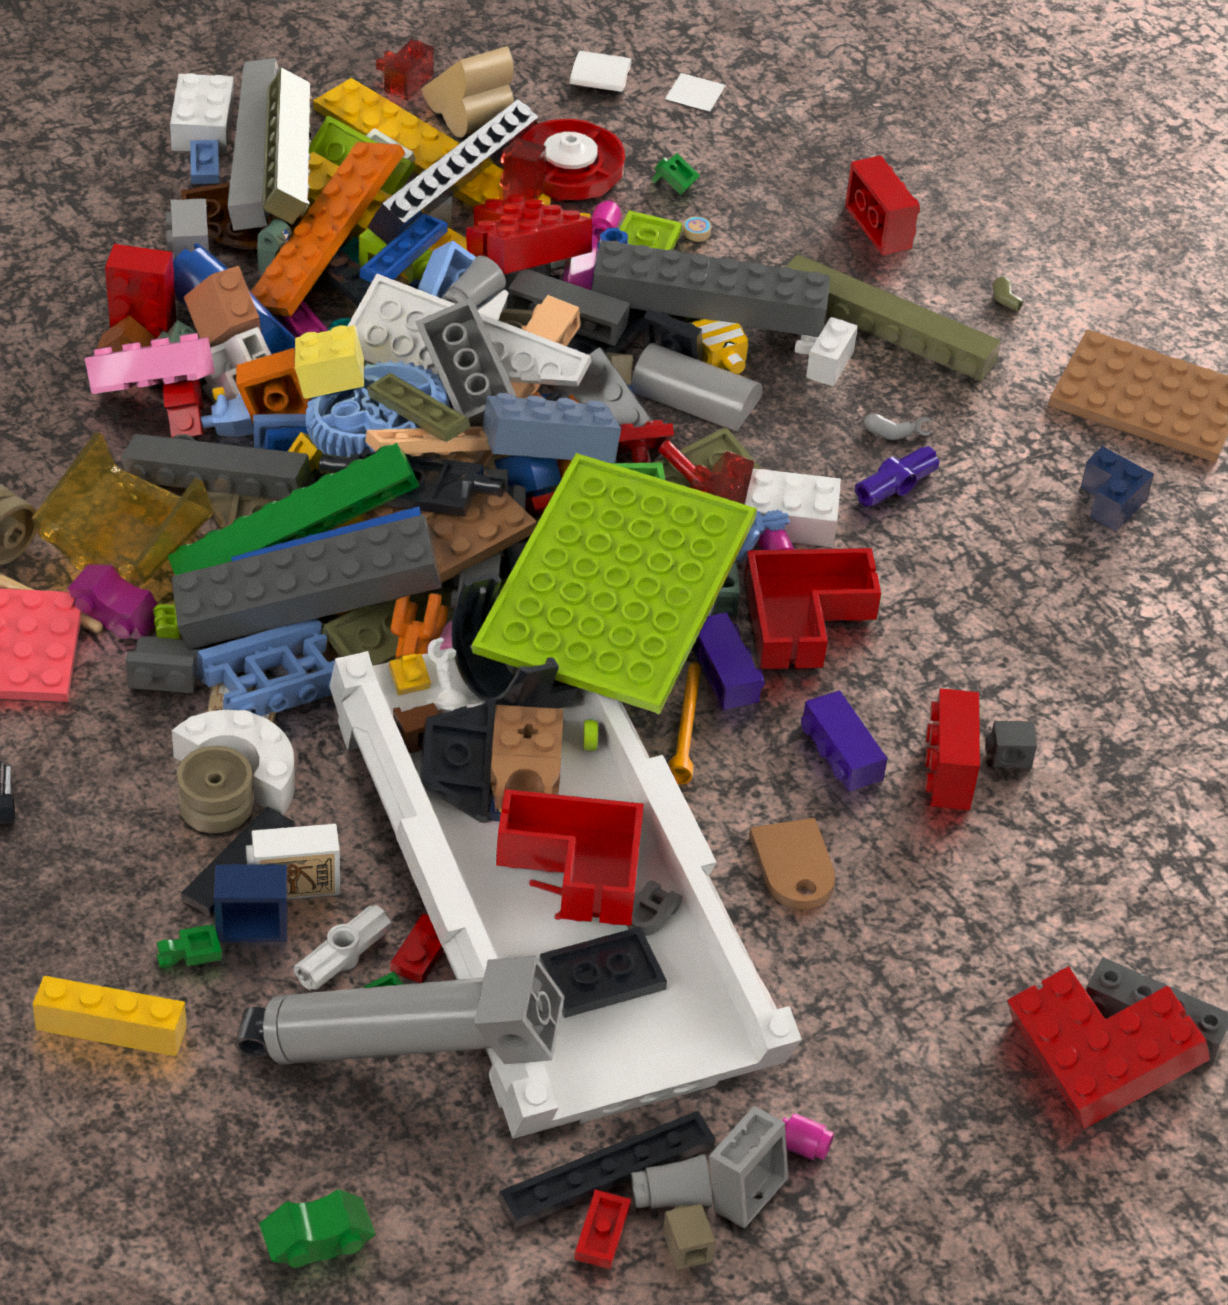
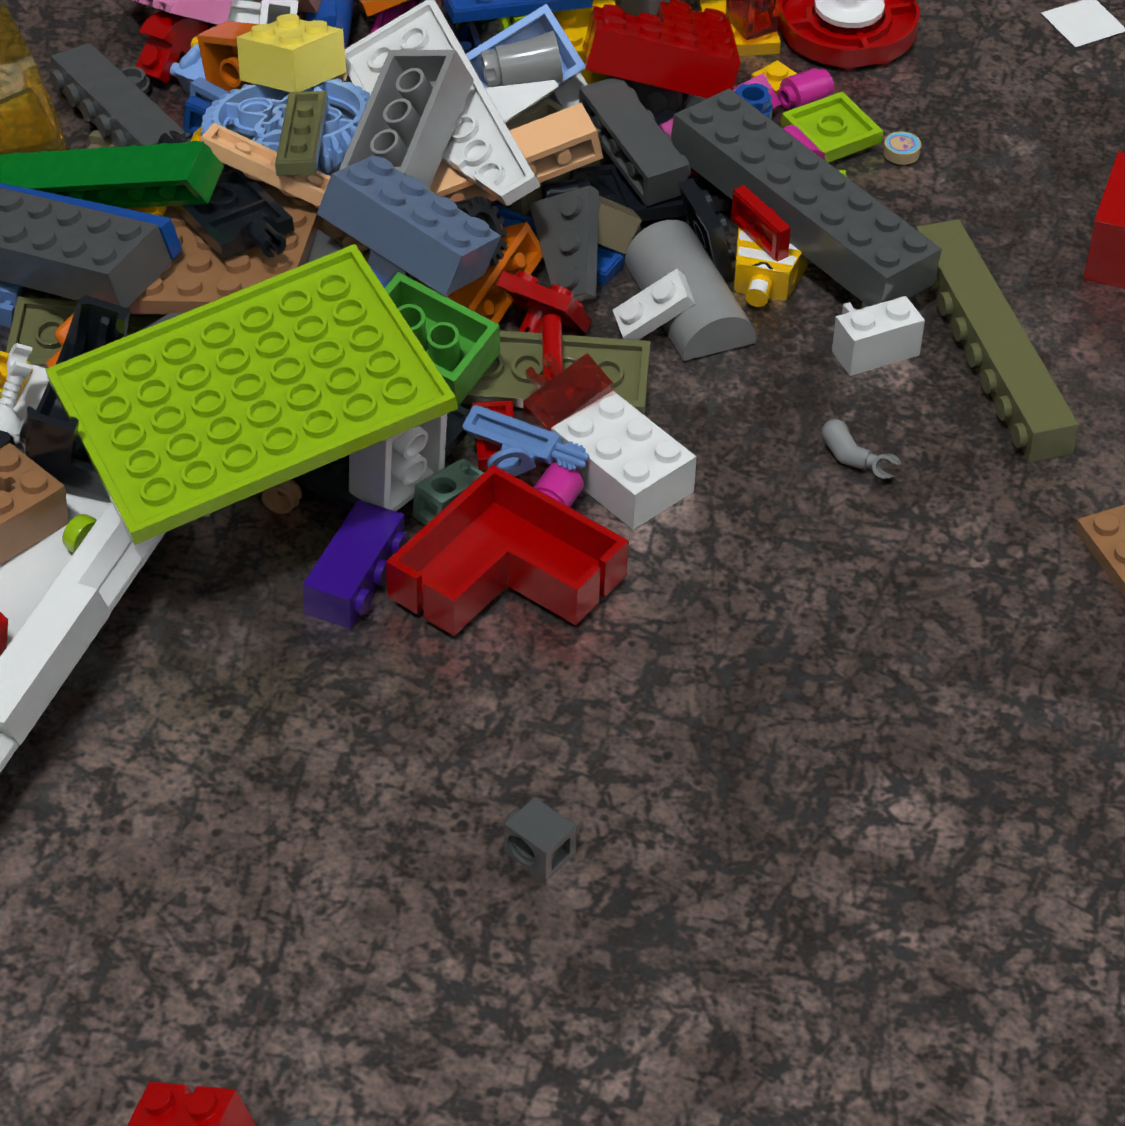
camera: 45 degrees right, 0 degrees up
green bracket [651,153,700,195] -> none
light orange piece [667,662,701,785] -> none
medium nougat tile [749,818,835,910] -> none
dark purple brick [801,690,888,792] -> none
dark purple piece [854,446,940,507] -> none
red piece [925,688,980,810] -> none
dark blue brick [1081,446,1154,531] -> none
none -> white plate [613,268,696,340]
none -> red plate [731,185,791,262]

